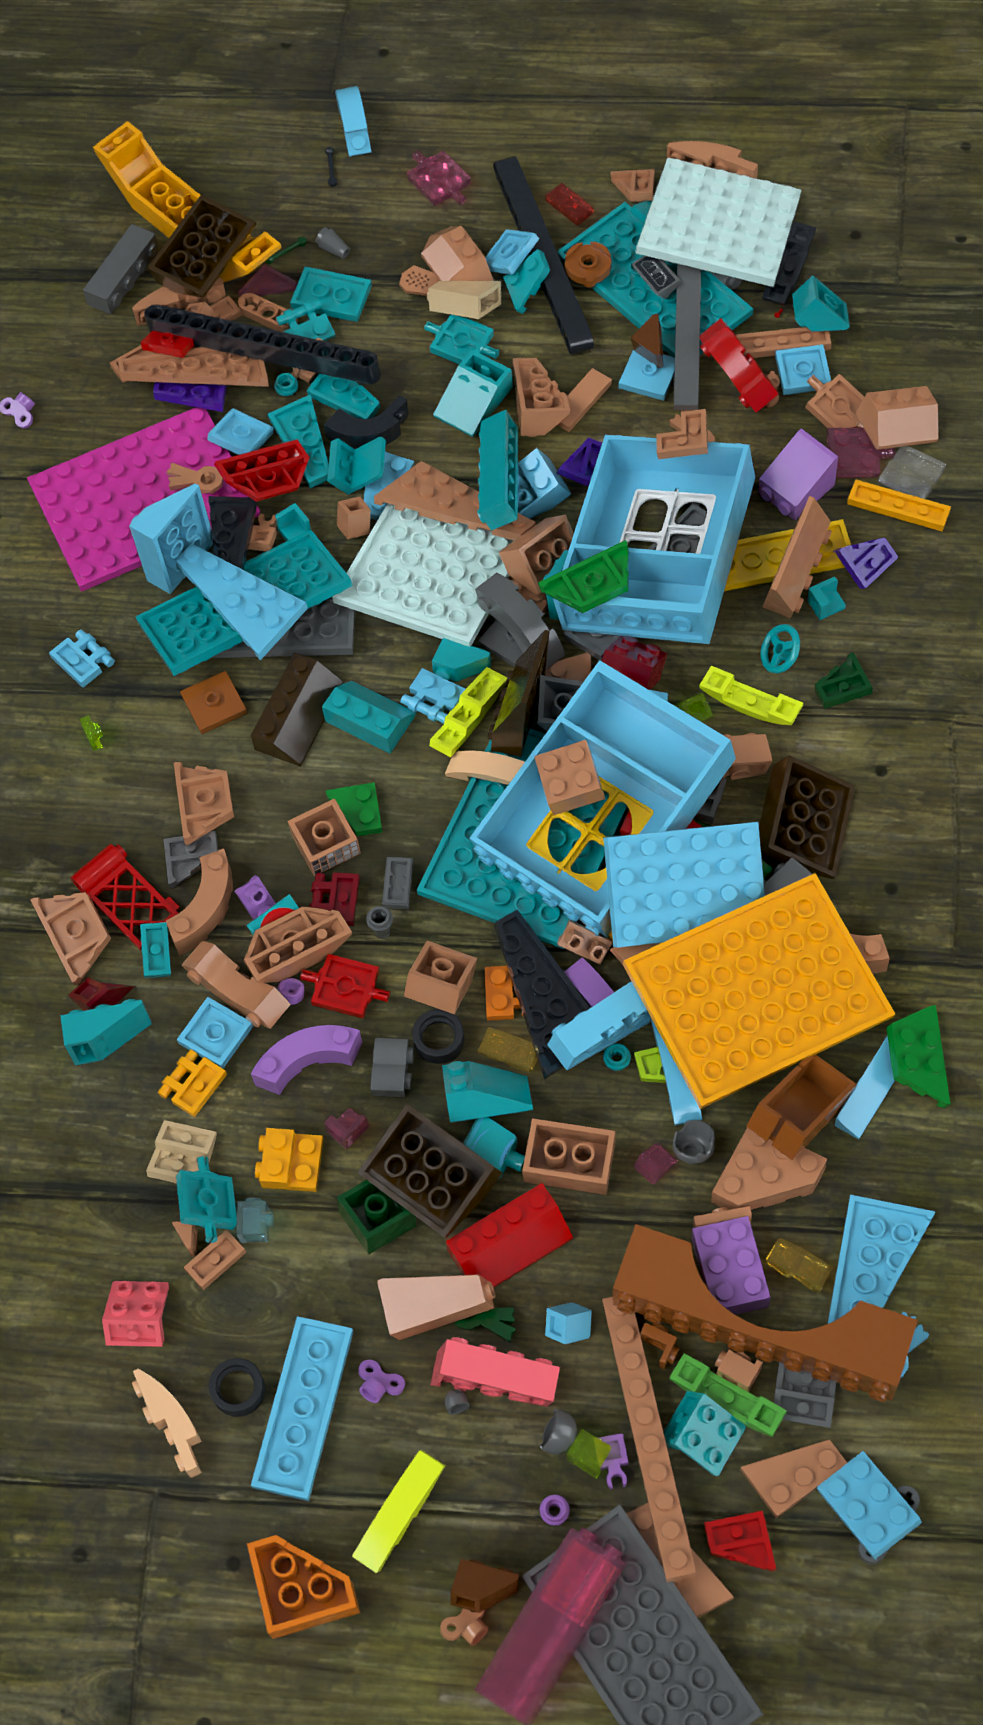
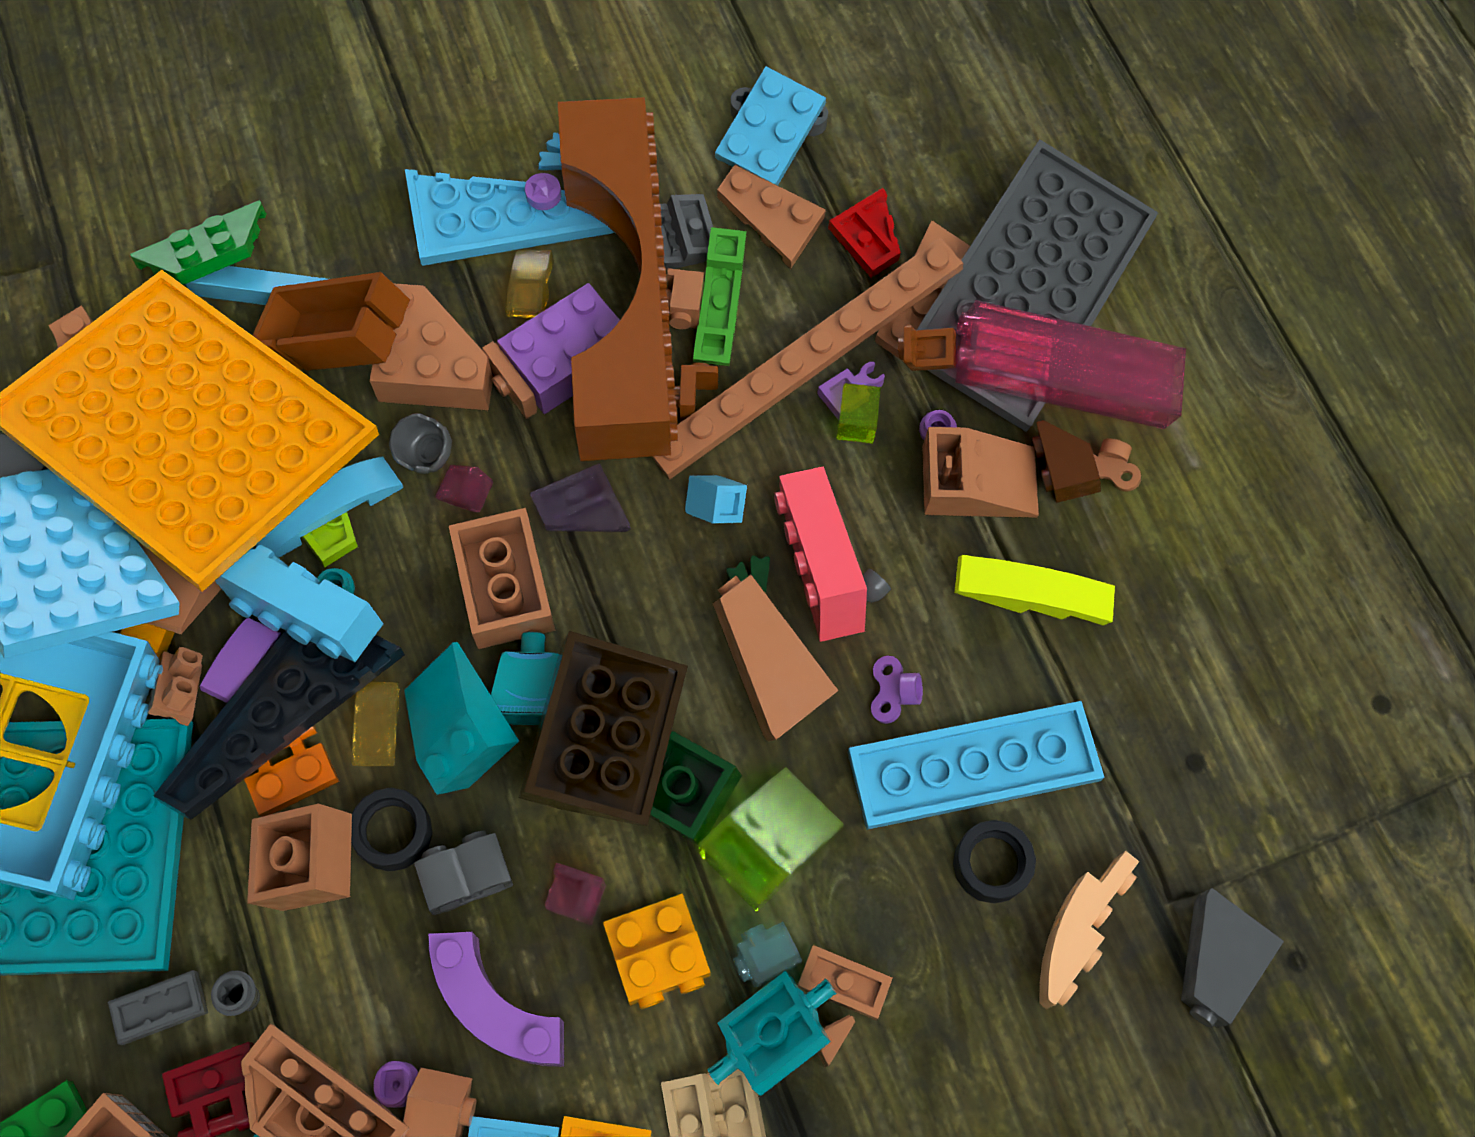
camera: 125 degrees left, 5 degrees up
coral bracket [102,1281,169,1347] -> none
orange brick [247,1535,360,1639] -> none
red plate [300,954,391,1019] -> none
red slope [445,1183,573,1288] -> none
dark grey hair [540,1409,577,1455] -> none
teal bracket [663,1391,746,1476] -> none
none -> medium lavender tile [525,173,562,210]
none -> clear purple wing [530,463,631,532]
none -> clear neon green slope [699,767,844,912]
none -> dark orange bracket [898,325,956,371]
none -> nougat slope [922,427,1039,518]
none -> dark grey slope [1181,888,1284,1028]

